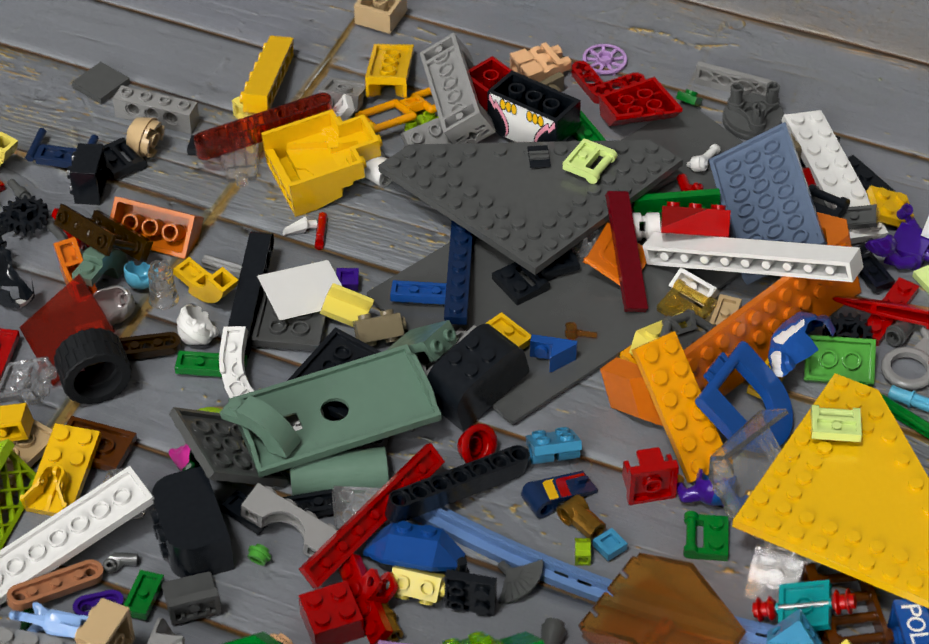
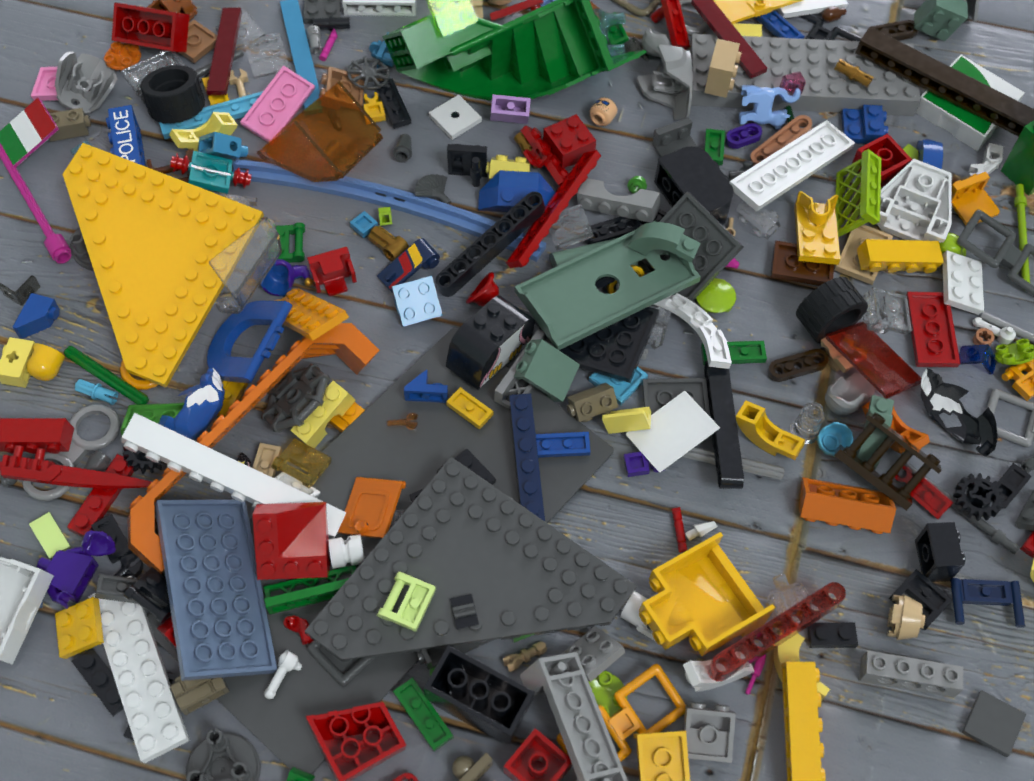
camera: 170 degrees right, 15 degrees up
white hair [176,304,219,345] -> none
dark red tile [605,191,648,312] -> none
yellowish green plate [810,405,862,442] -> none
none -> clear pink slope [780,72,806,94]

